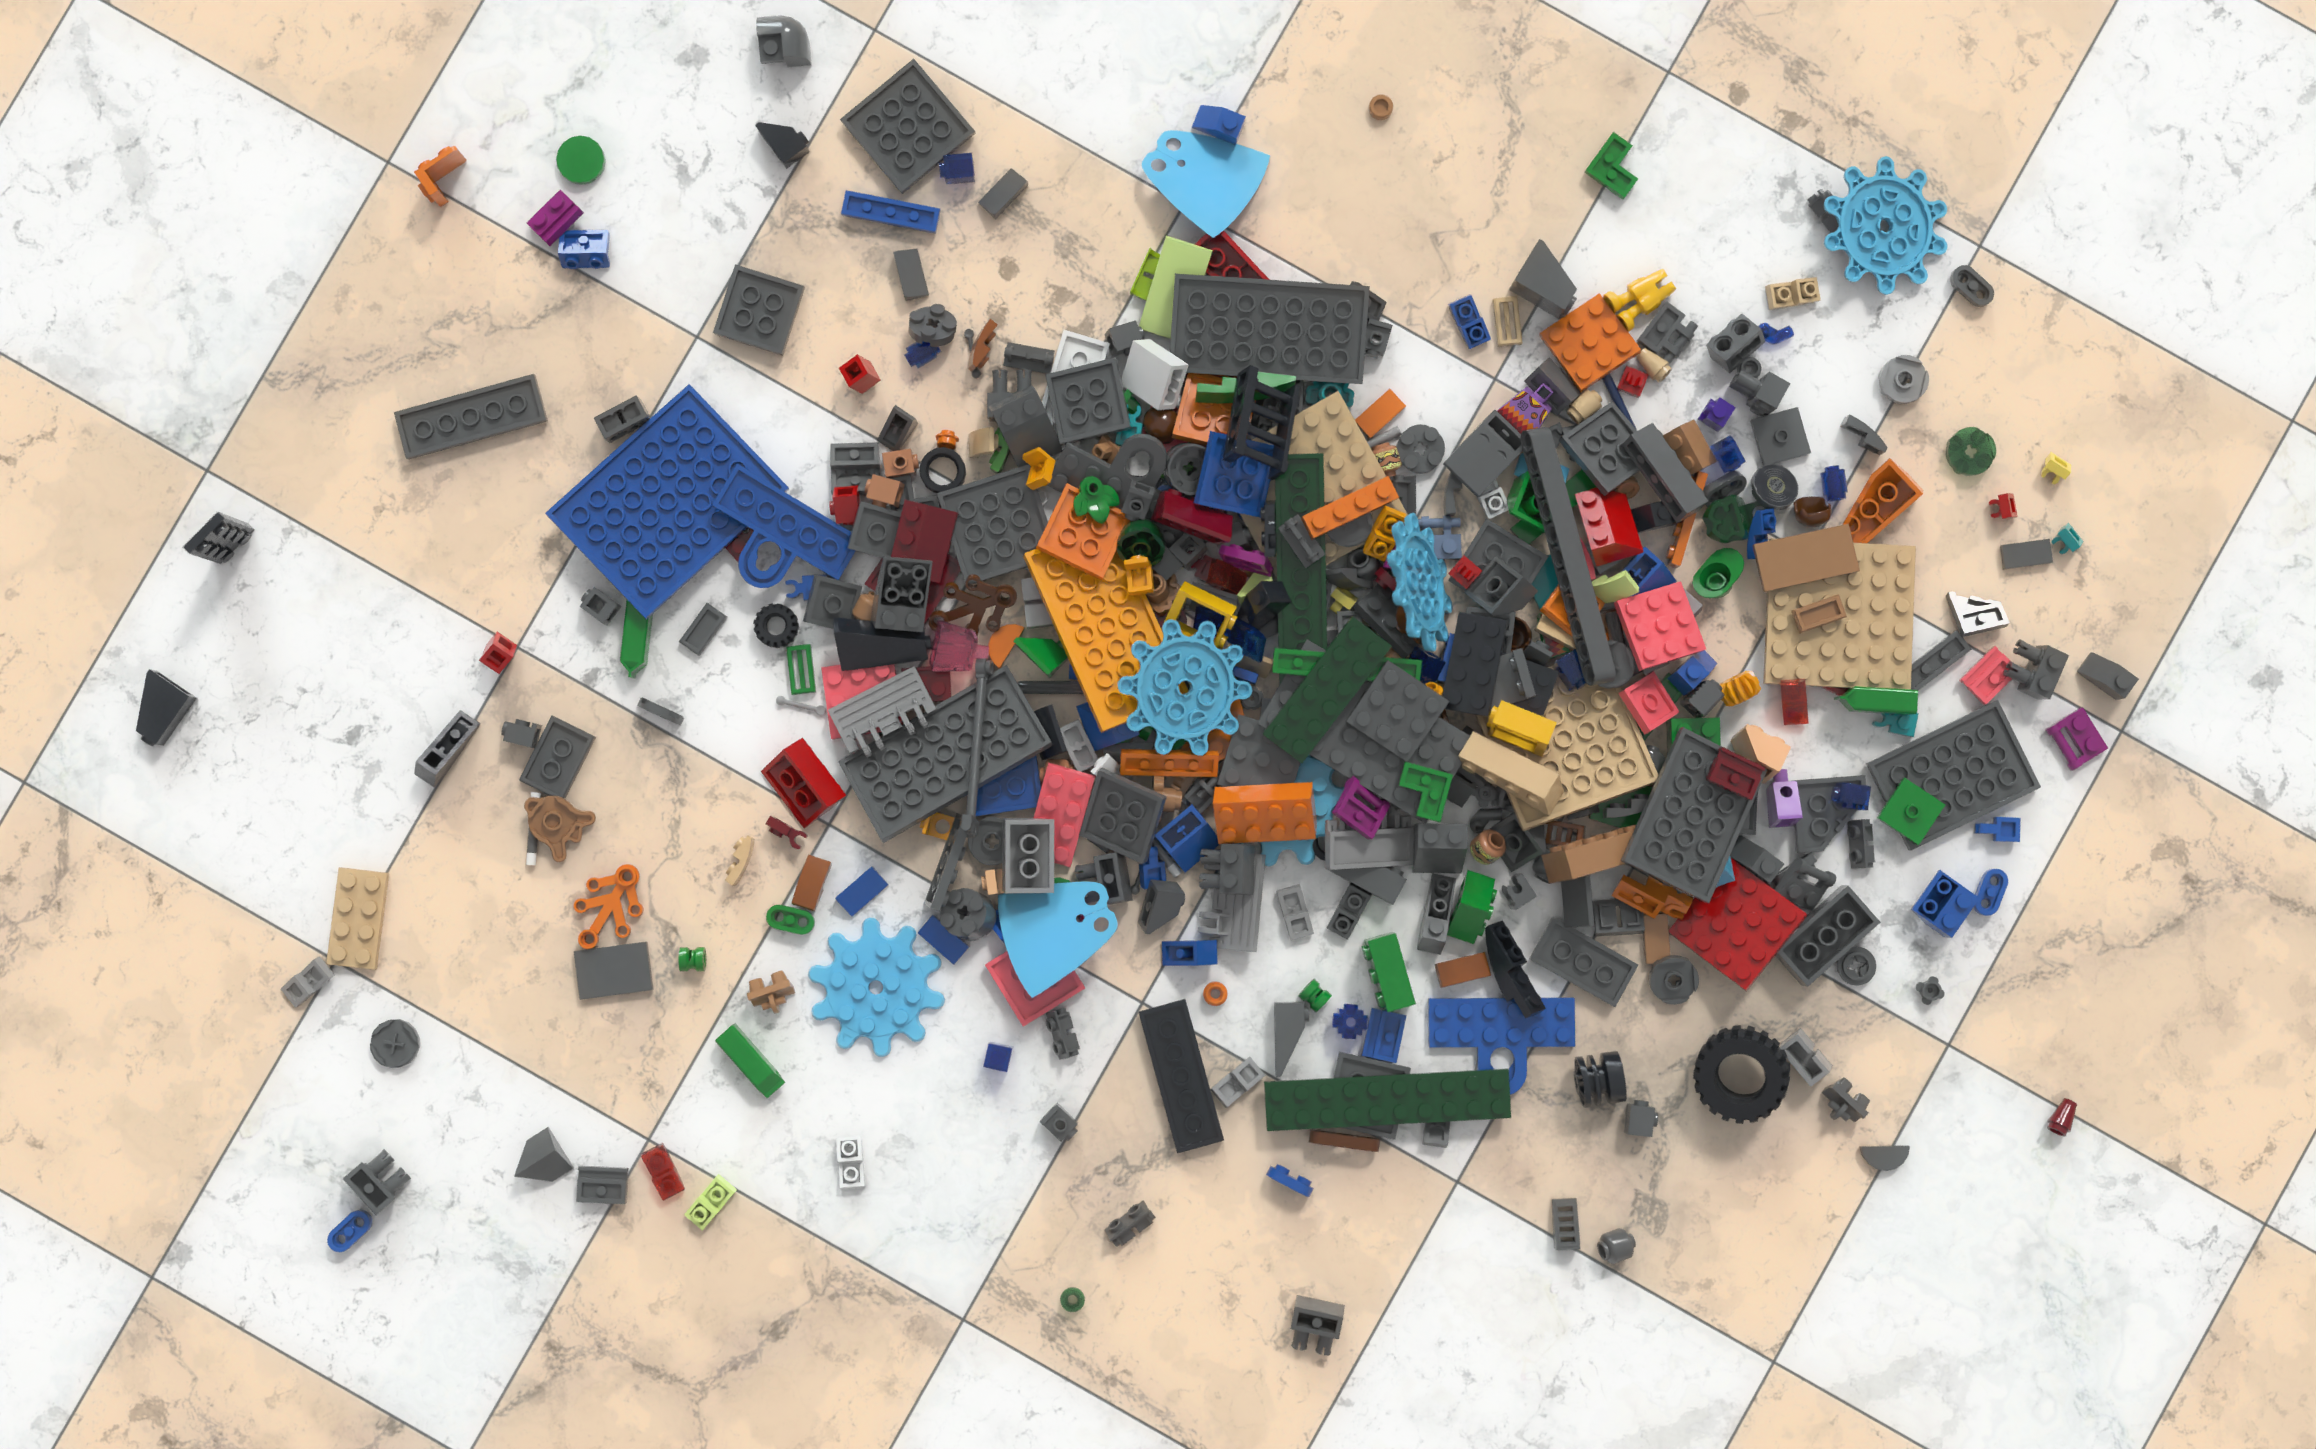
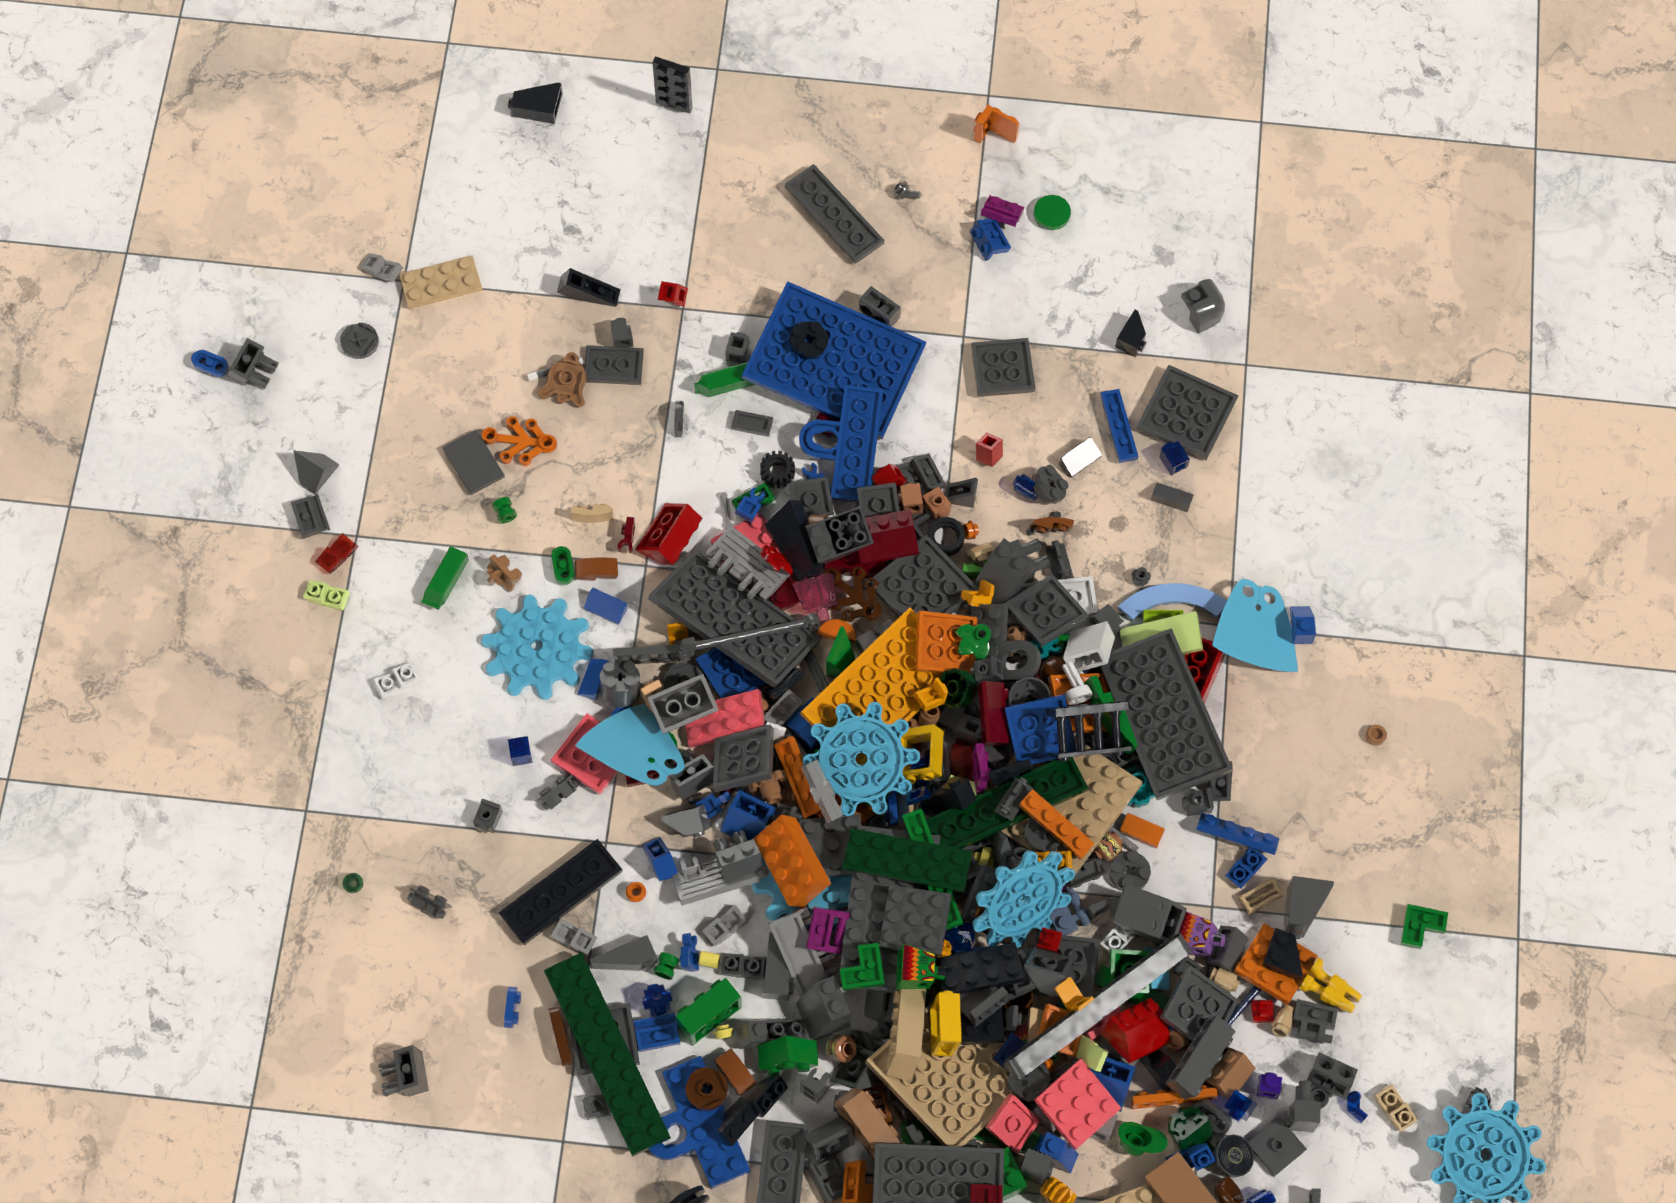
camera: 70 degrees right, 20 degrees down
none -> blue plate [680,933,699,972]
none -> reddish brown plate [685,1067,728,1111]
none -> light yellow hinge [699,951,720,969]
none -> light yellow plate [713,1024,734,1039]
none -> blue plate [735,487,765,523]
none -> red plate [760,545,793,575]
none -> black plate [790,321,829,360]
none -> light grey piece [801,760,843,823]
none -> dark grey plate [894,181,921,199]
none -> torso [896,944,946,989]
none -> light orange bracket [1055,977,1094,1012]
none -> white piece [1062,661,1093,705]
none -> light blue tile [1118,583,1227,622]
none -> dark grey plate [1131,567,1151,586]
none -> blue plate [1196,813,1279,855]
none -> black wing [1262,928,1303,980]

